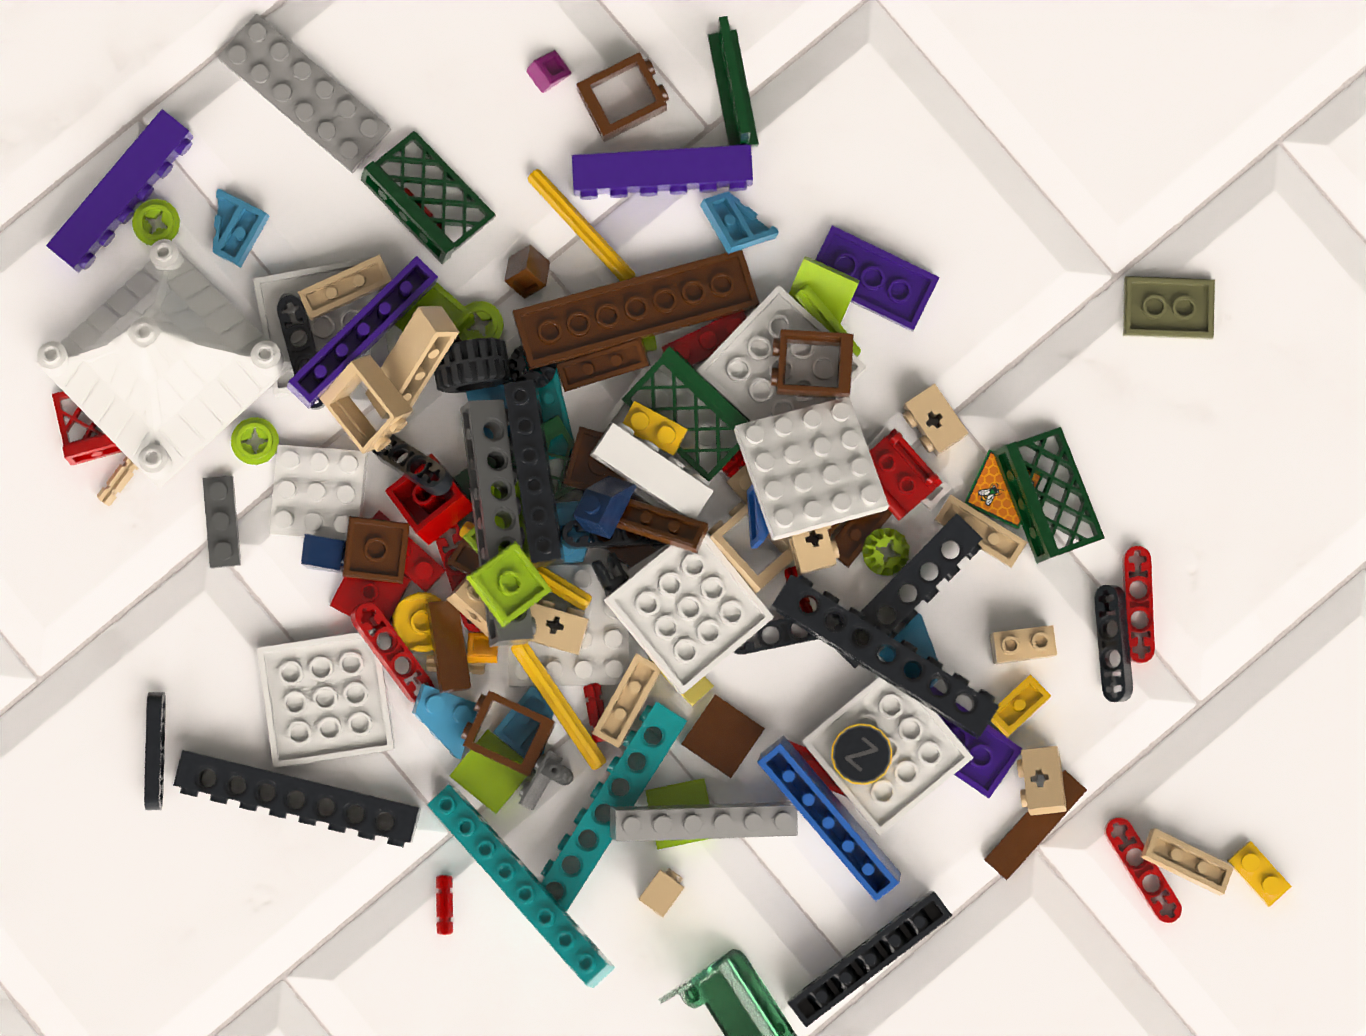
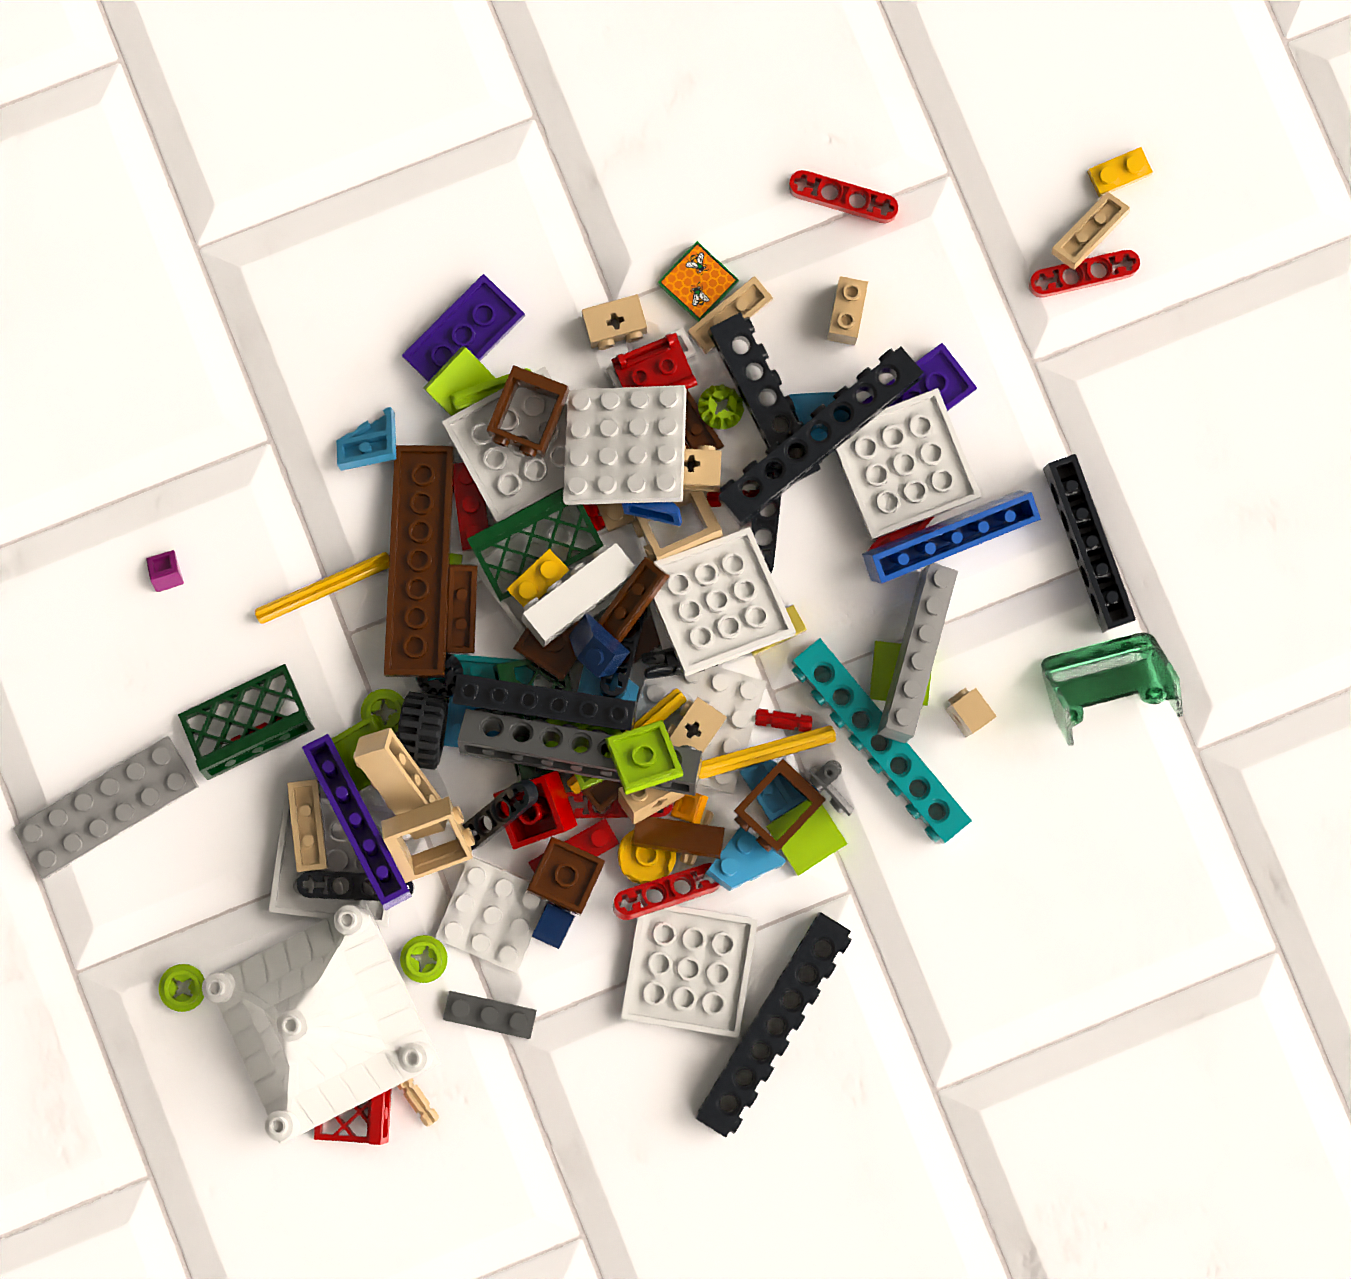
camera: 75 degrees left, 0 degrees up
dark purple brick [46,109,194,273] -> none
black beam [144,692,166,811] -> none
dark azure wing [212,188,270,268] -> none
red plate [329,576,411,634] -> none
teal brick [427,784,616,989] -> none
red axle [436,875,453,935] -> none
reddish brown panel [504,244,550,299] -> none
dark purple brick [572,145,753,200] -> none
reddish brown window [576,52,670,142] -> none
tan plate [592,653,661,748] -> none
reddish brown tile [681,694,765,779] -> none
dark green fence [707,16,759,148] -> none
black tile [831,724,892,785] -> none
reddish brown tile [983,770,1087,881] -> none
yellow plate [991,674,1051,738] -> none
dark green fence [993,427,1105,564] -> none
tan brick [1017,746,1067,816] -> none
black beam [1094,585,1133,702] -> none
olive tile [1123,276,1215,340] -> none

